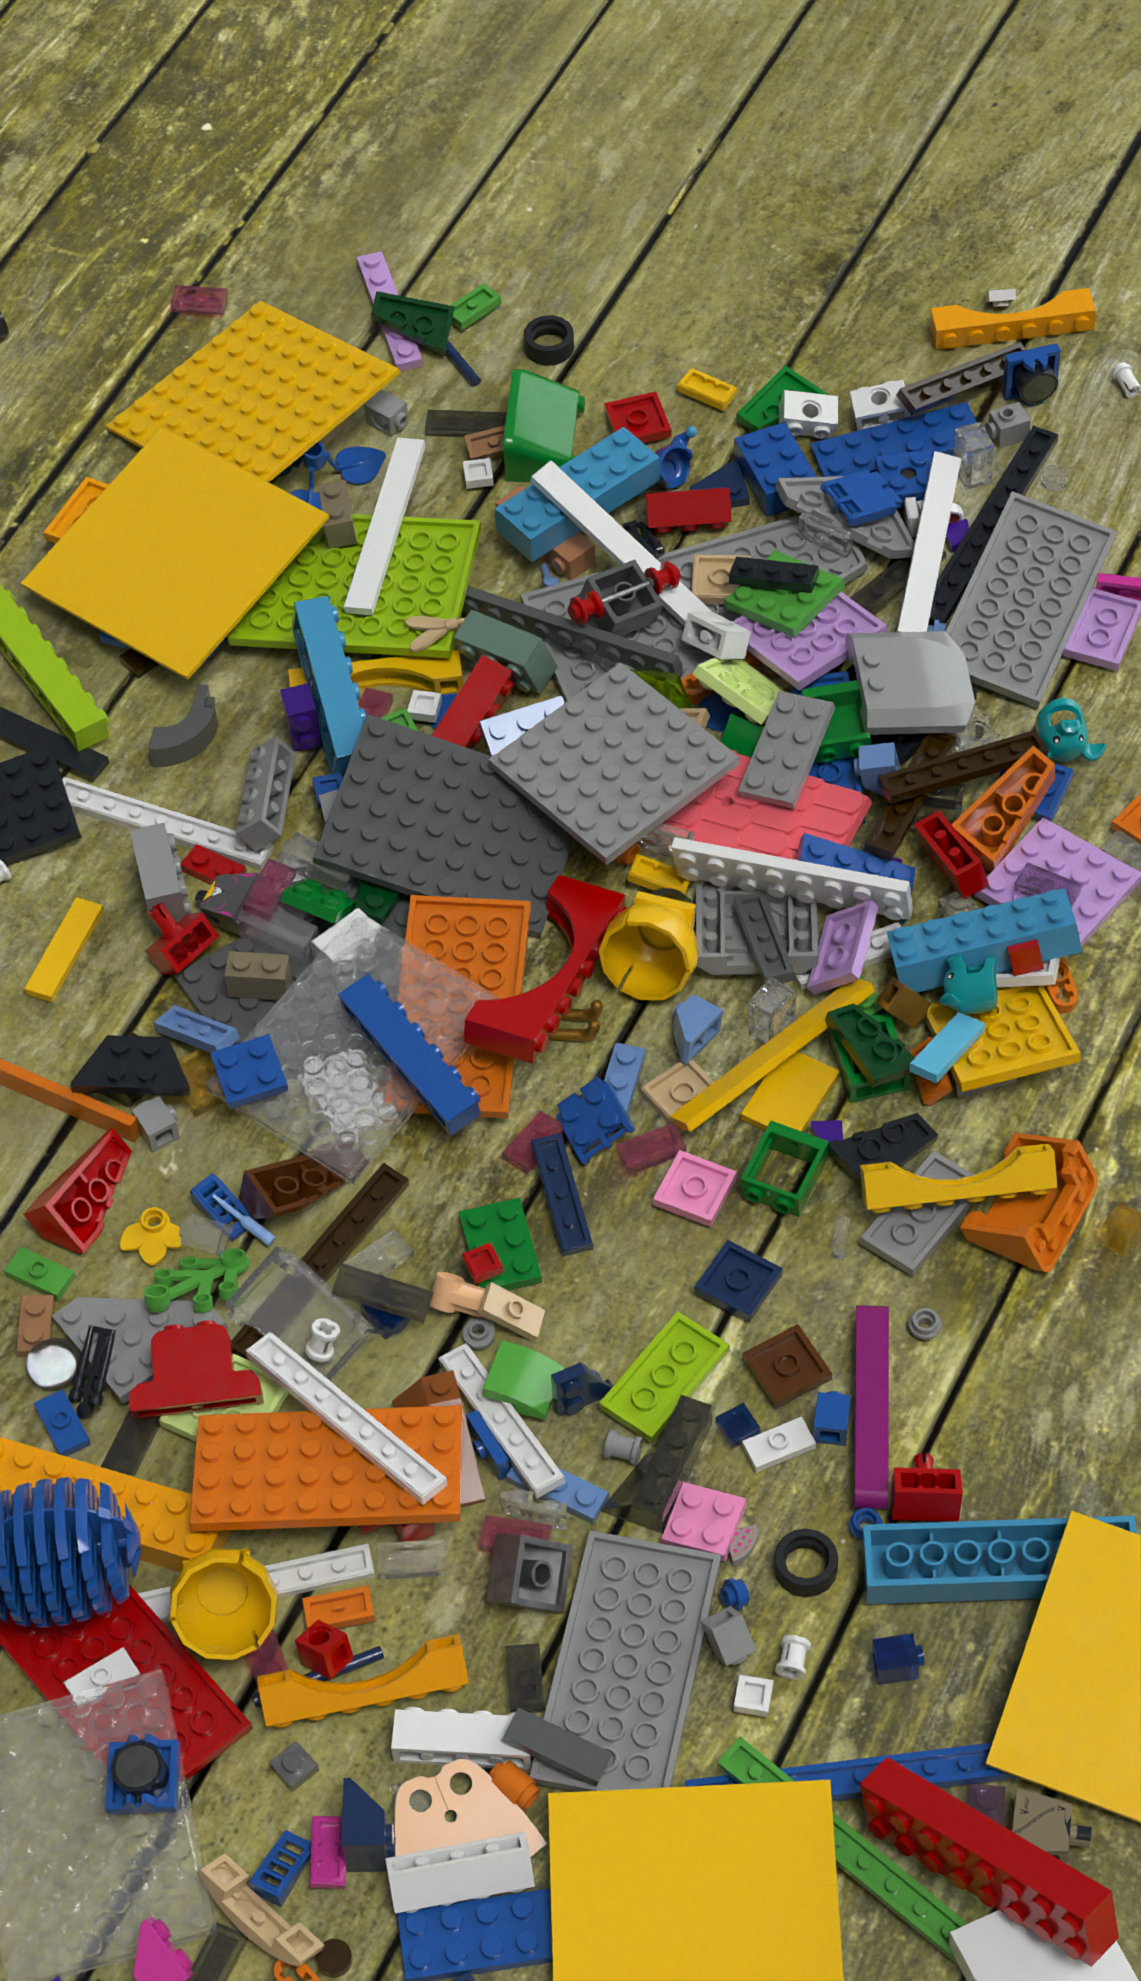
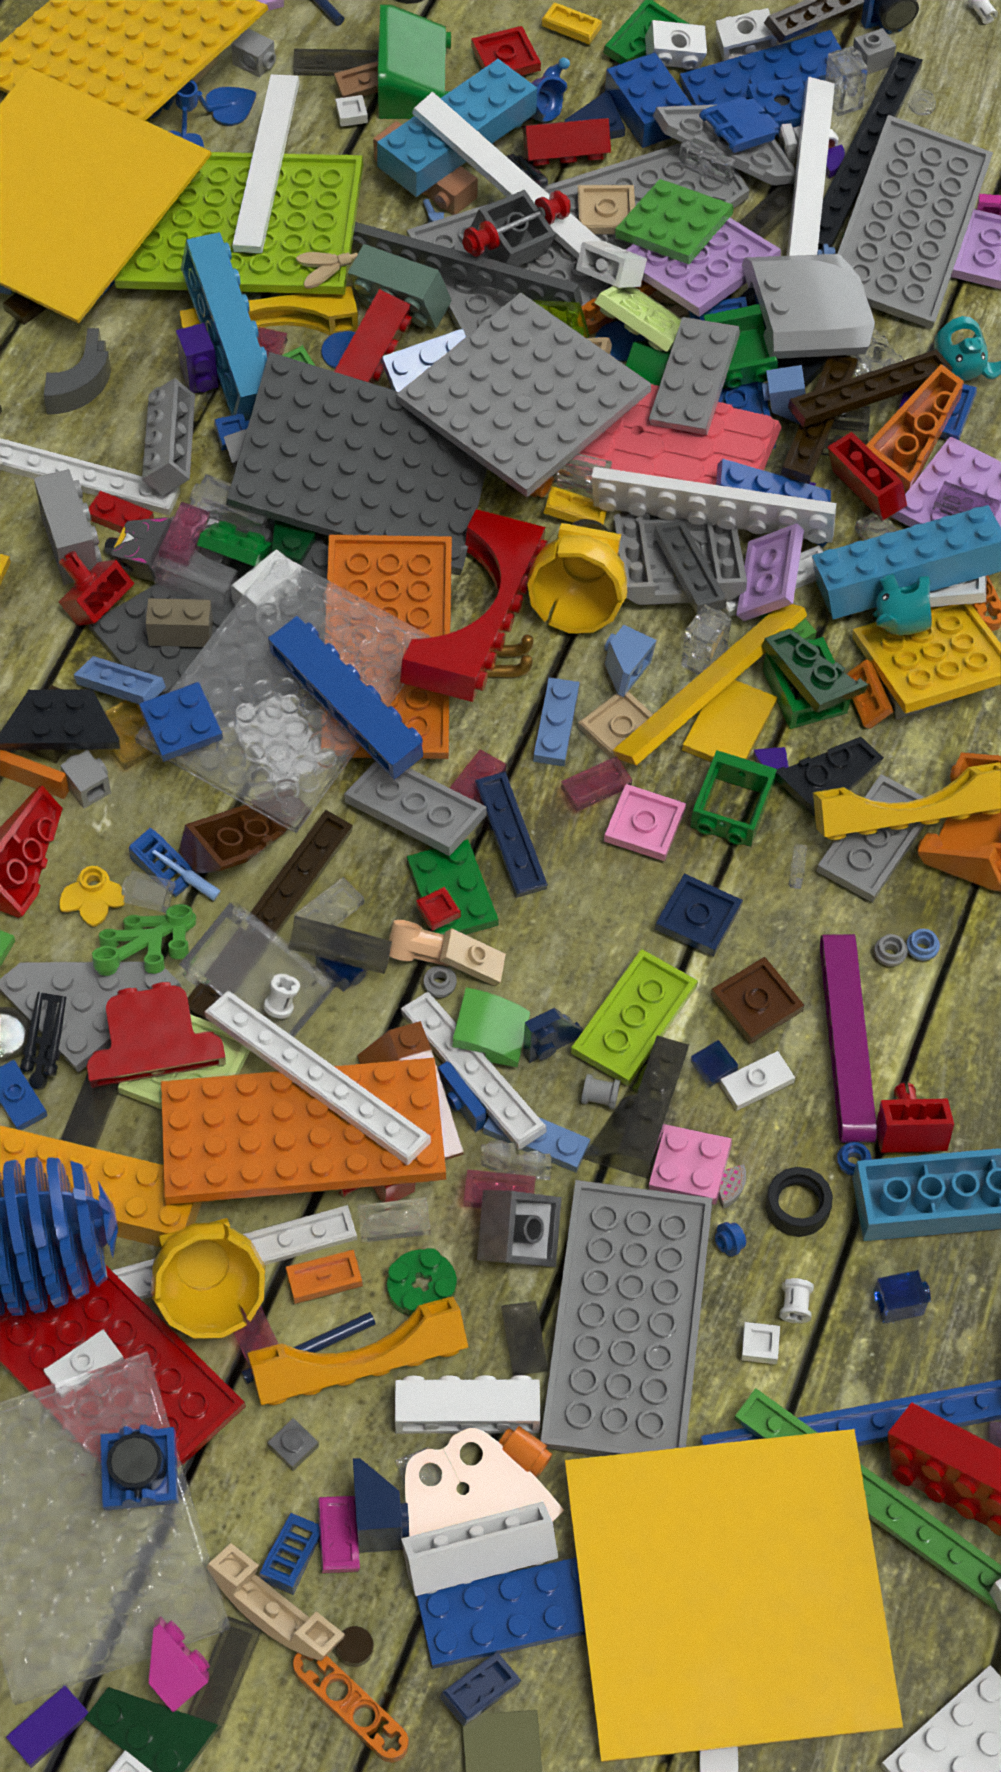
camera: 10 degrees left, 5 degrees up
red brick [295,1619,354,1680] -> none
dark tan brick [318,480,357,548] -> none
white plate [407,690,442,723] -> none
dark grey tile [502,1707,613,1787] -> none
blue plate [556,1076,636,1165] -> none
light grey brick [701,1606,756,1666] -> none
black plate [728,556,819,593] -> none
blue brick [813,1391,851,1446] -> none
pearl gold brick [875,977,932,1028] -> none
medium azure tile [910,1012,985,1083] -> none
red tile [1007,939,1044,976] -> none
none -> light grey plate [344,761,487,856]
none -> green plate [387,1248,457,1315]
none -> medium blue plate [906,929,940,961]

